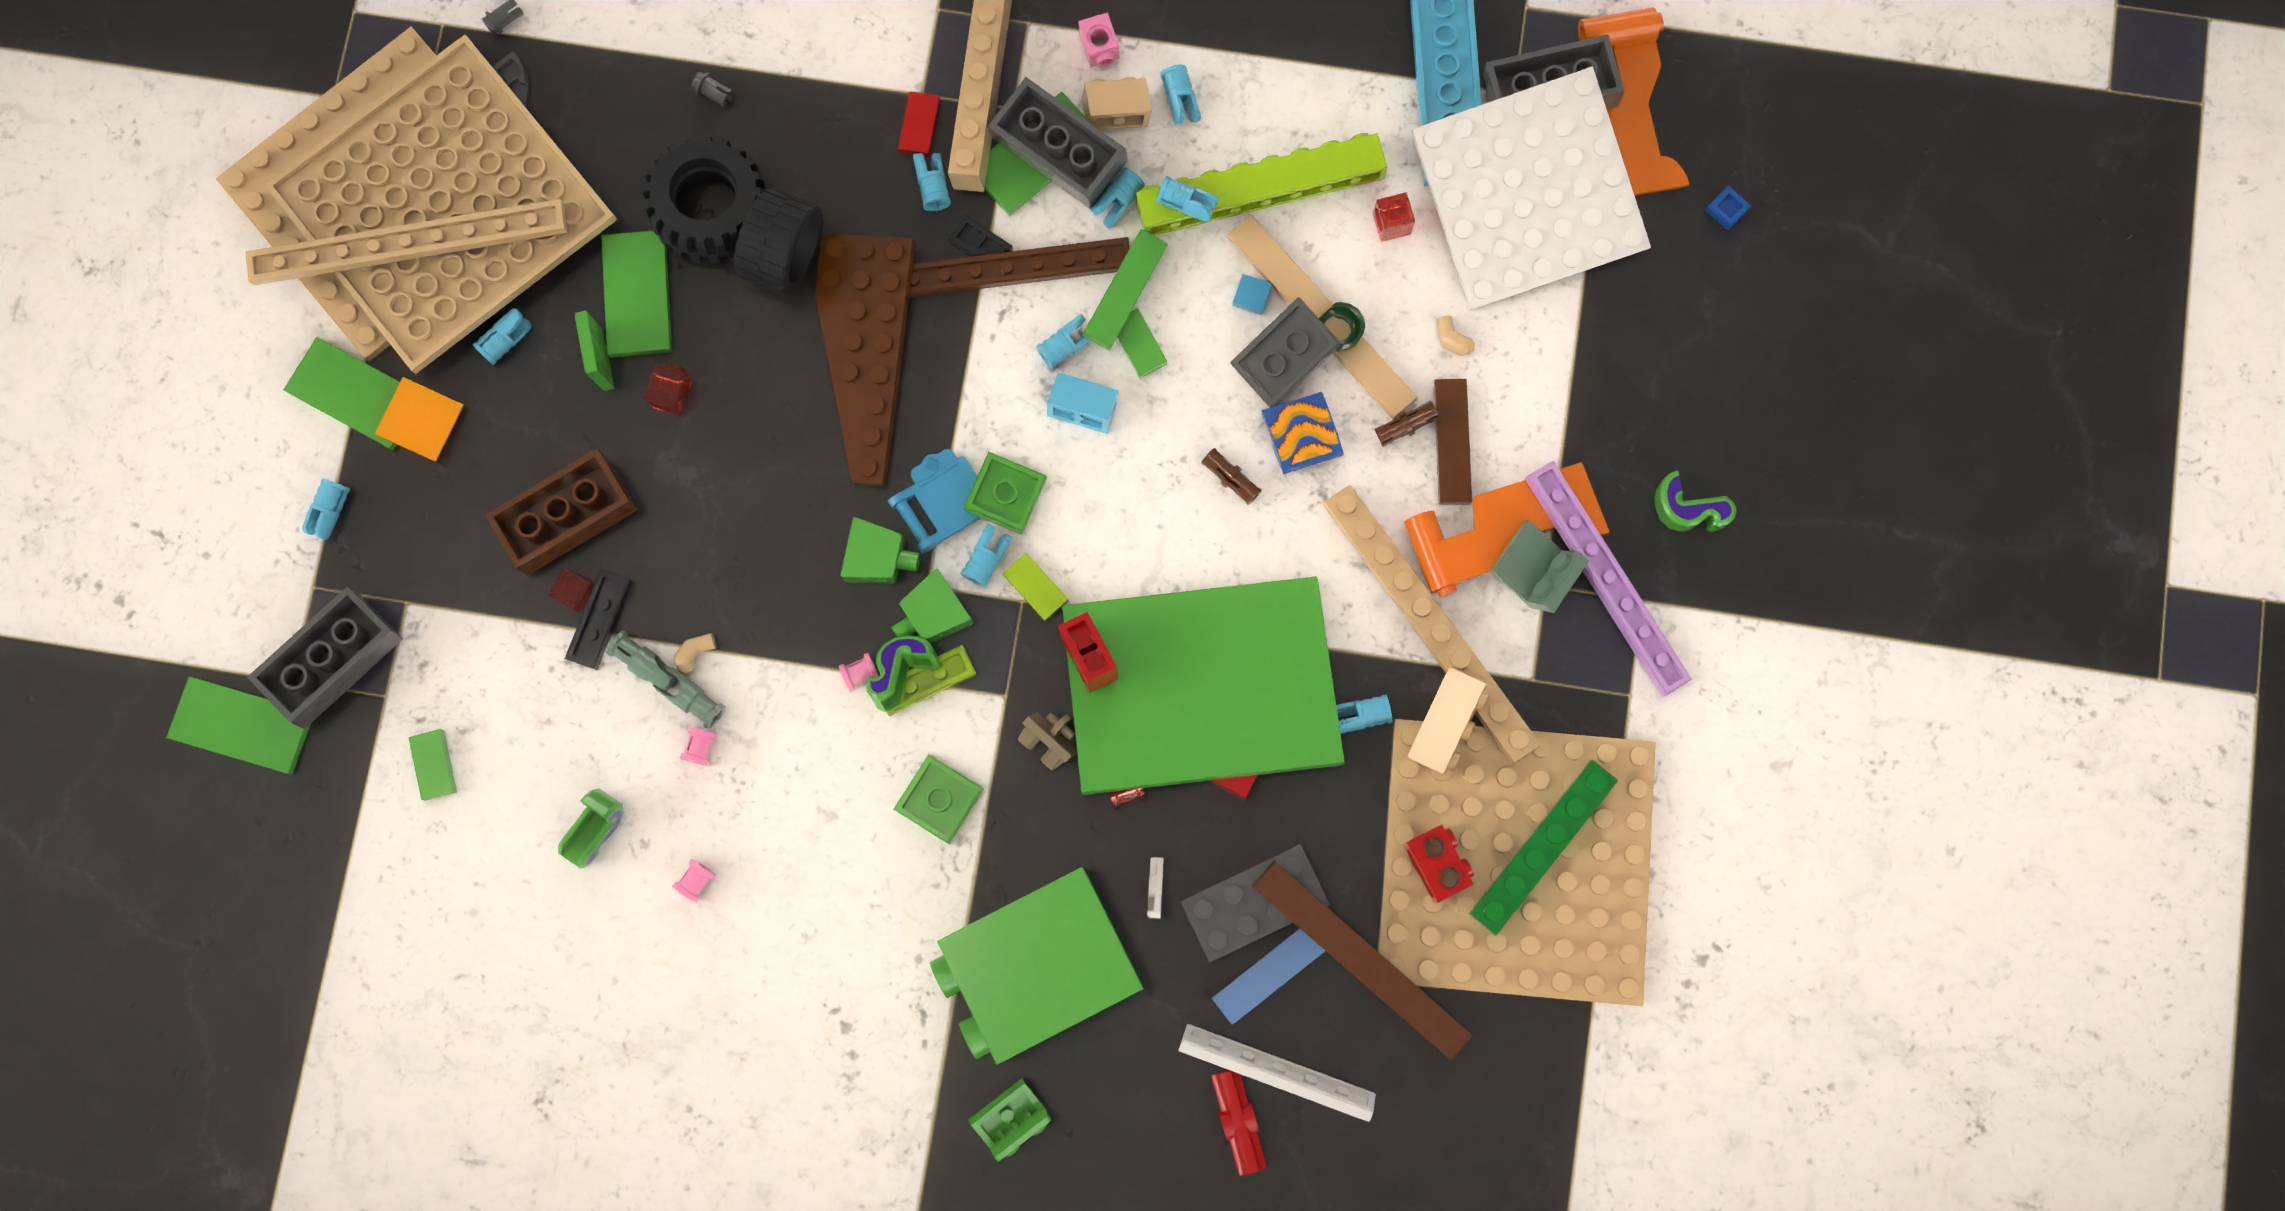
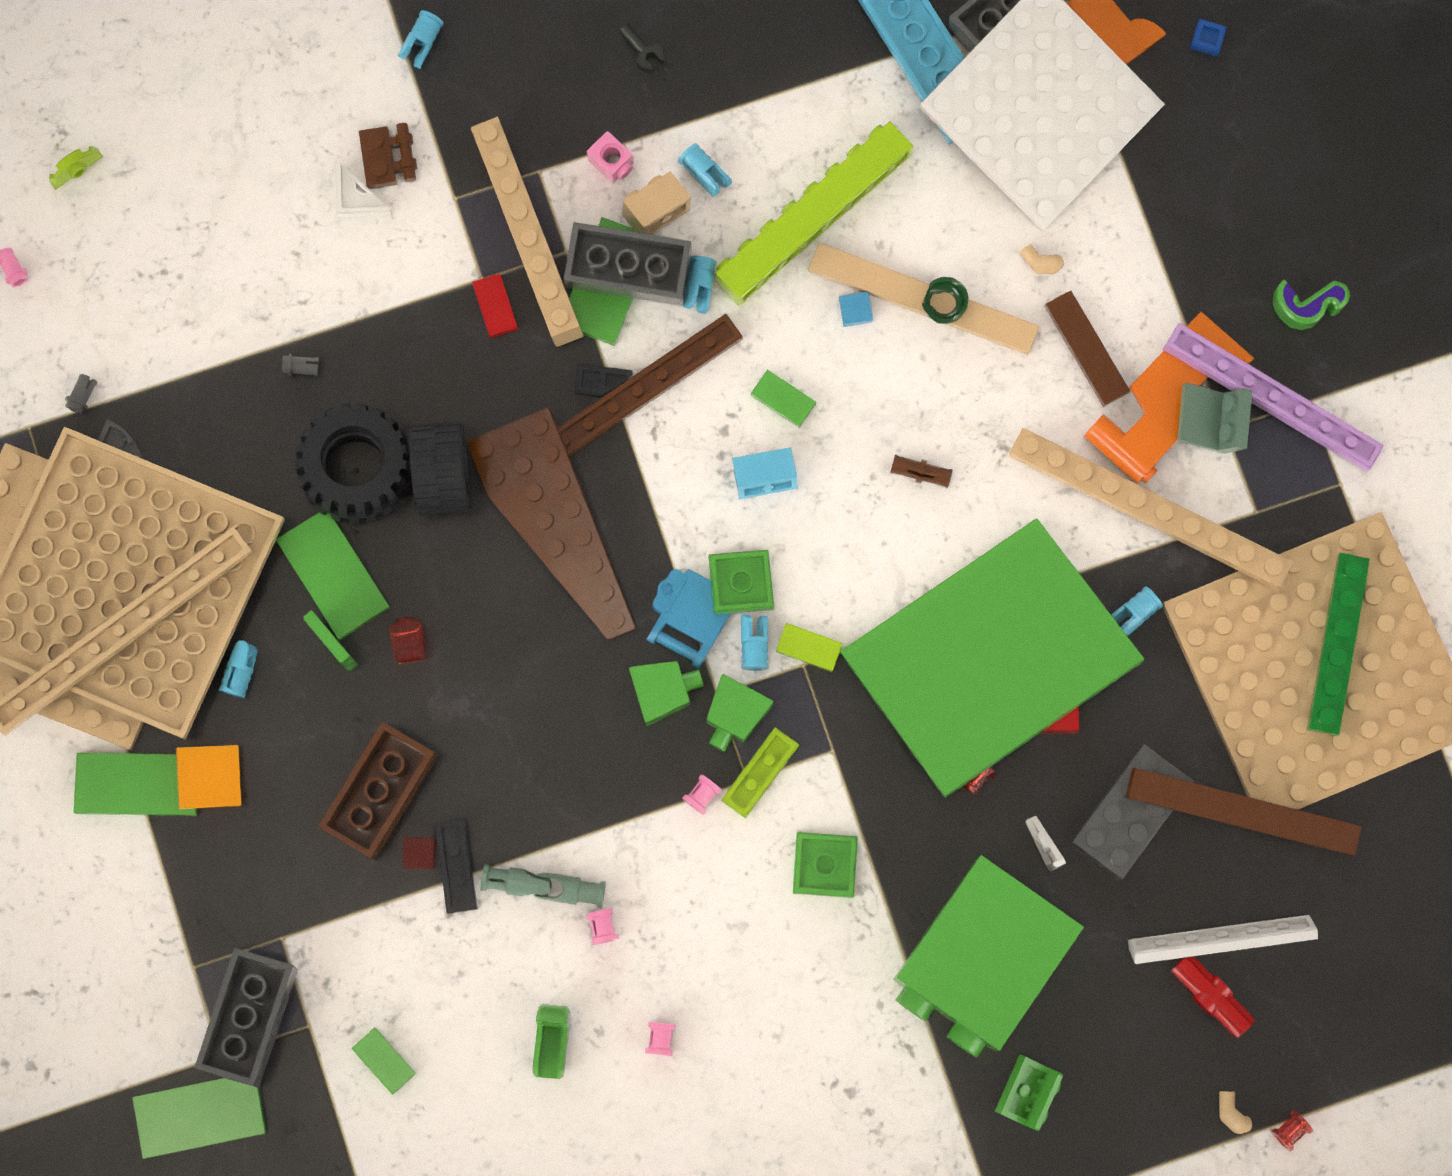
camera: 30 degrees left, 0 degrees up
medium azure hinge [302,478,350,540] -> none
tan arm [674,633,716,673] -> none
bright green animal [866,635,940,712] -> none
medium azure hinge [913,153,951,211] -> none
dark tan hips [1018,712,1077,771] -> none
medium azure hinge [1036,313,1091,369] -> none
red brick [1058,611,1119,693] -> none
bright green tile [1082,229,1168,351] -> none
medium azure hinge [1156,176,1219,222] -> none
medium blue tile [1212,928,1325,1025] -> none
dark grey tile [1230,297,1342,408] -> none
slope [1262,392,1343,474] -> none
clear red brick [1372,192,1415,242] -> none
reddish brown pin [1374,400,1440,447] -> none
red brick [1403,824,1474,903] -> none
brick [1407,667,1490,775] -> none

